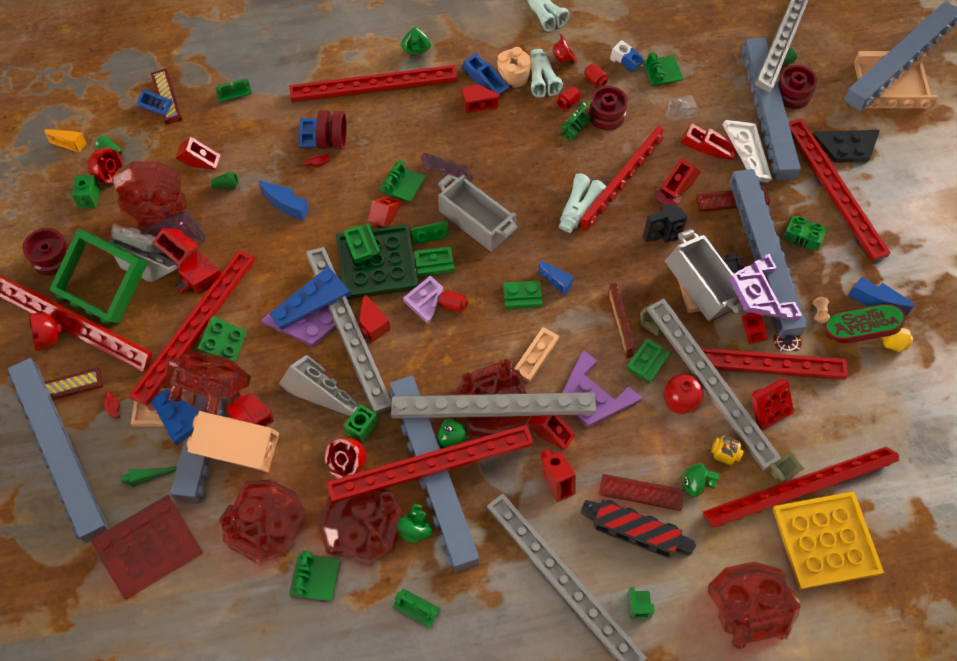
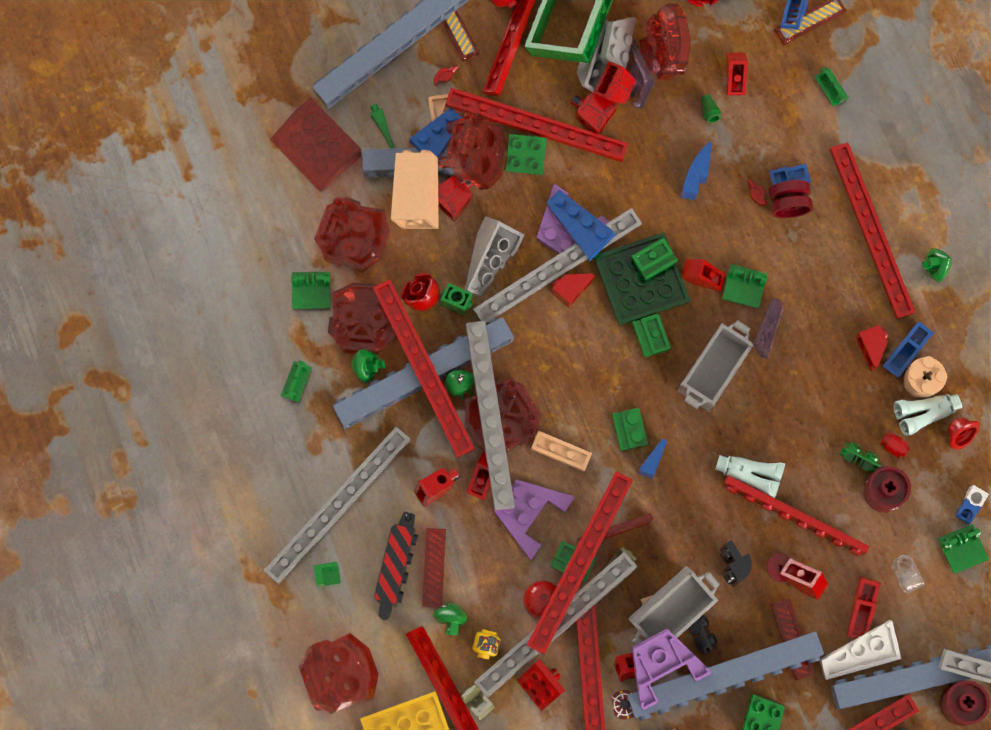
camera: 75 degrees right, 15 degrees up
lavender wing [403,276,443,324] -> none
green hinge [410,220,449,245] -> none
red brick [439,290,468,313] -> none
red brick [584,64,608,88] -> none
none -> red plate [527,471,633,655]

